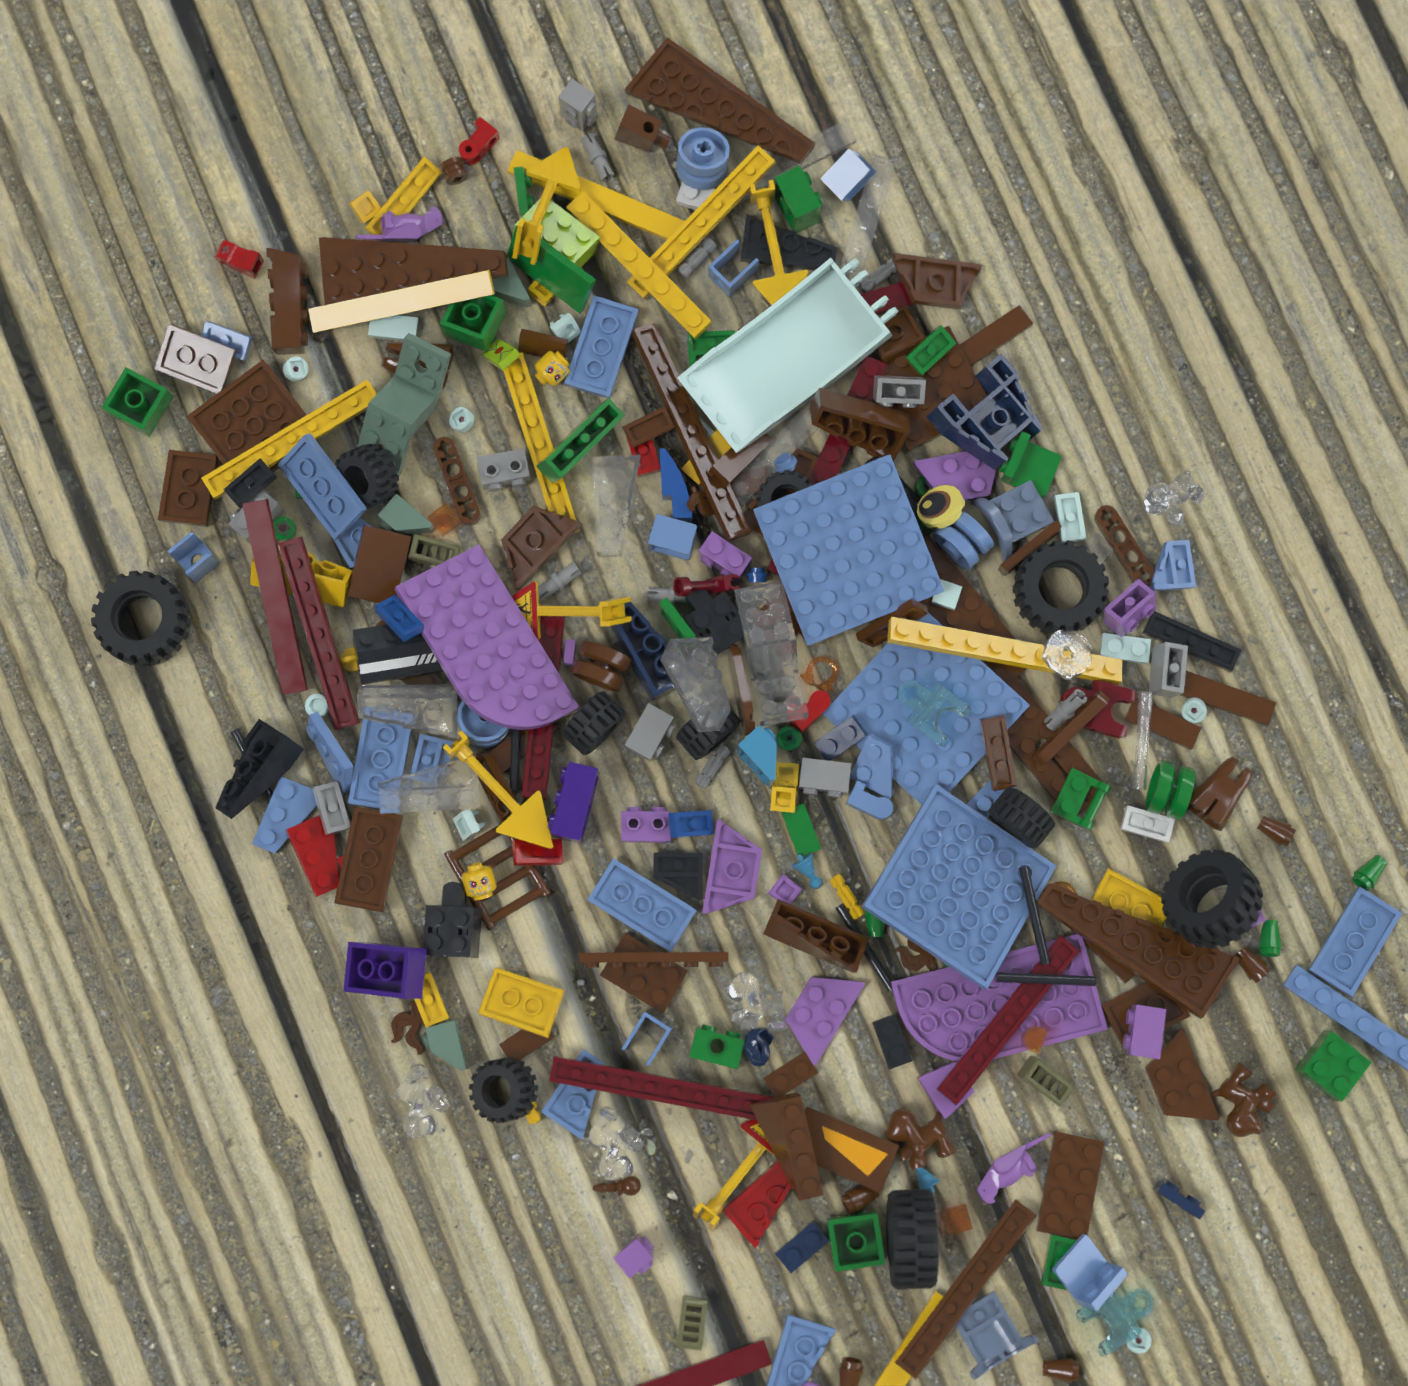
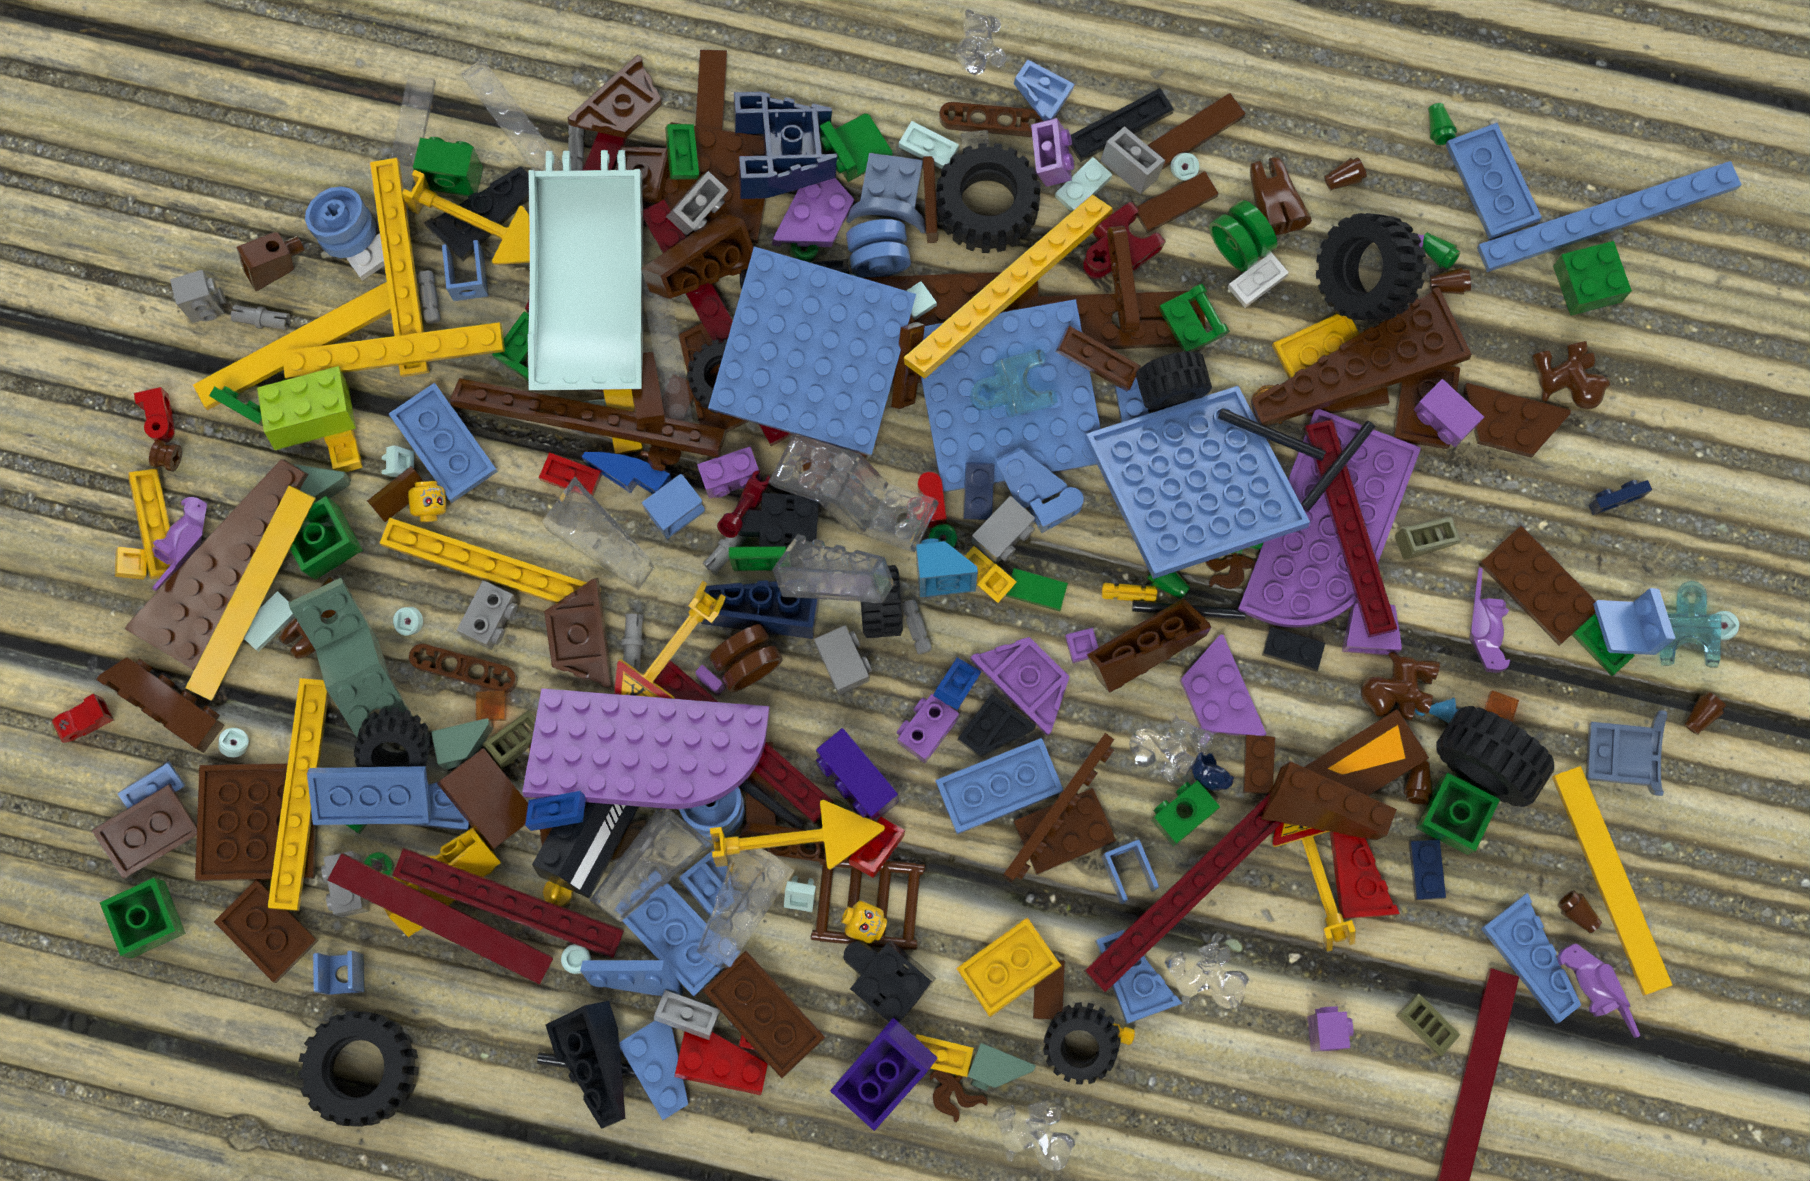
camera: 50 degrees left, 5 degrees down
black plate [223,458,277,509] -> none
lime tile [481,338,520,371] -> none
green tile [507,226,596,314] -> none
yellow piece [512,147,581,265] -> none
green brick [536,398,625,484] -> none
black tyre [562,691,625,756] -> none
reddish brown bar [592,1176,641,1196] -> none
reddish brown tile [622,406,676,448] -> none
reddish brown wing [625,37,815,164] -> none
tile [728,644,755,736] -> none
blue plate [745,567,769,582] -> none
medium blue plate [774,452,797,473] -> none
dark azure piece [792,853,823,889] -> none
clear orange piece [800,657,838,692] -> none
piece [820,149,876,202] -> none
reddish brown plate [895,1199,1036,1380] -> none
light yellow tile [917,485,965,529] -> none
clear orange brick [1021,1027,1047,1053] -> none
clear plate [1042,630,1092,680] -> none
light grey pin [1044,689,1087,731] -> none
clear piece [1132,691,1153,790] -> none

